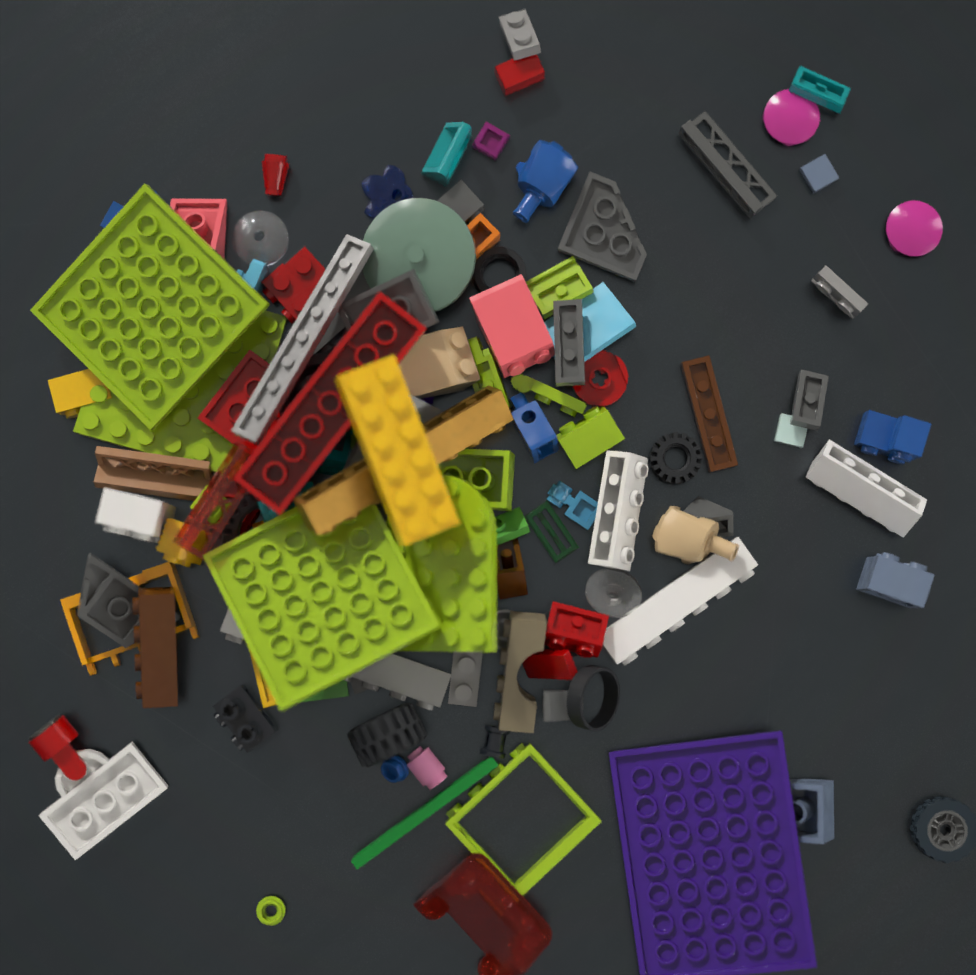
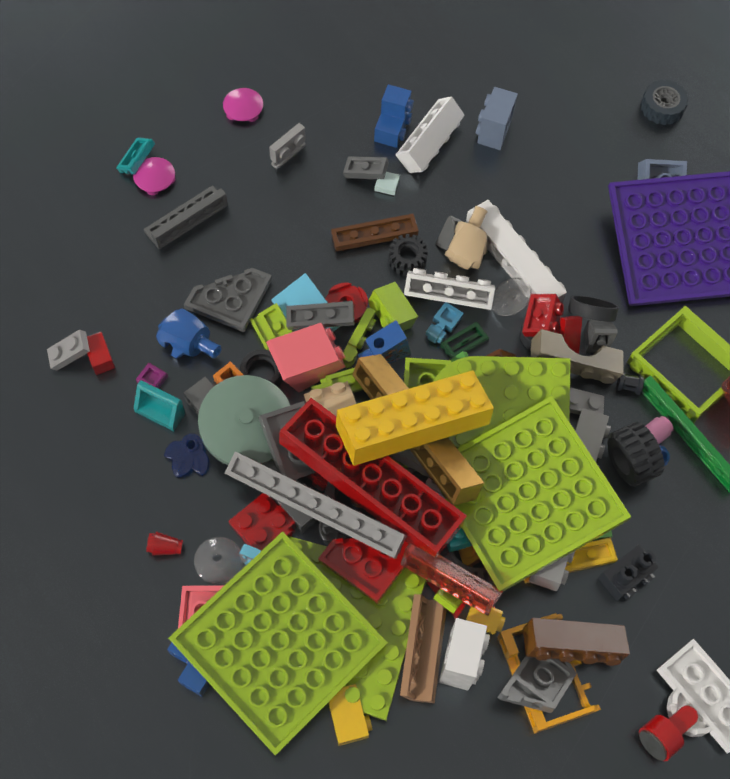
camera: 90 degrees left, 20 degrees down
sand blue tile [799,154,839,194] -> none

